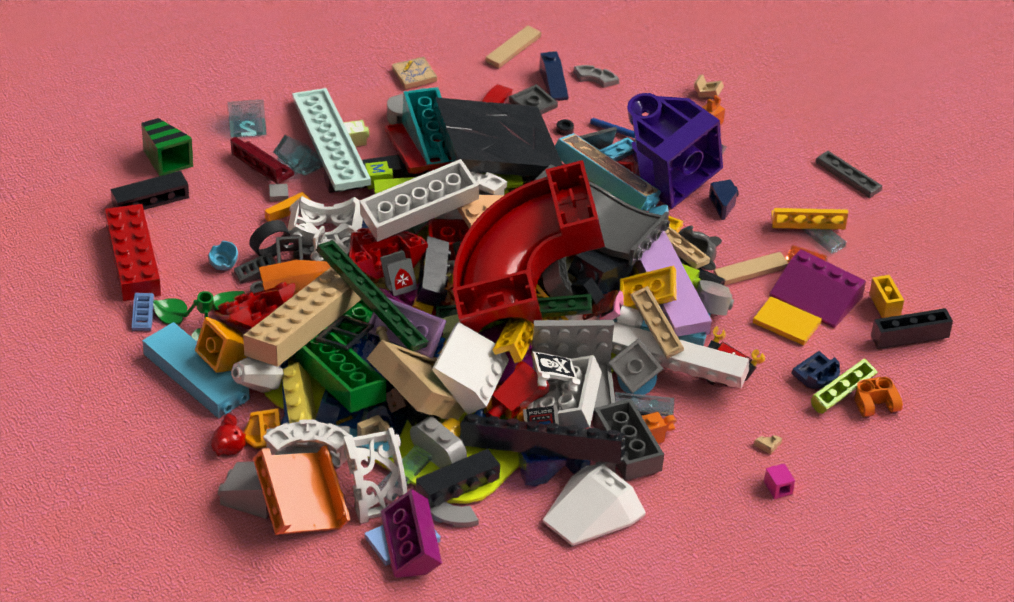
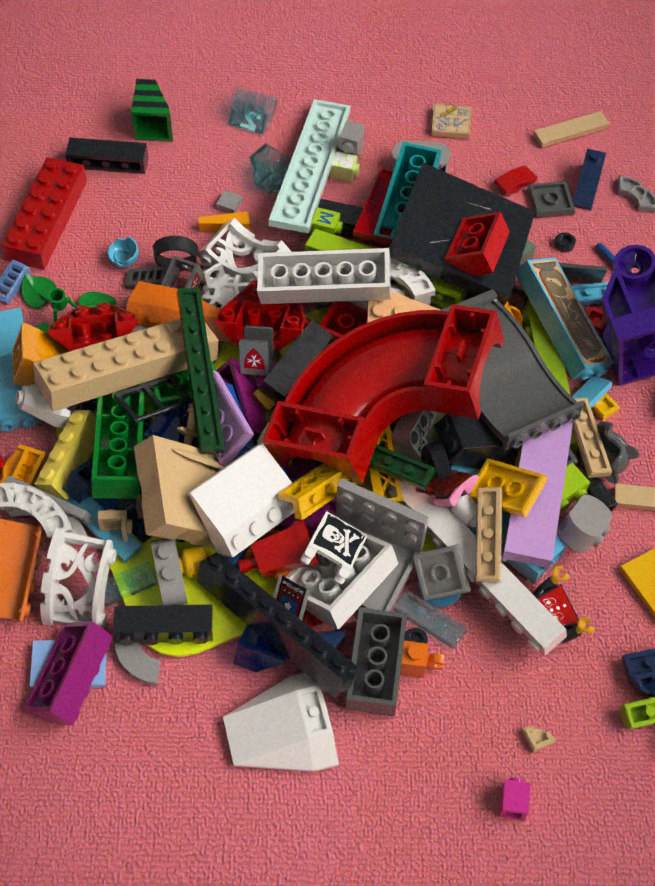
camera: 30 degrees right, 15 degrees up
dark red fence [230,137,294,184] -> none
none -> light grey slope [339,120,365,155]
none -> red slope [445,211,510,276]

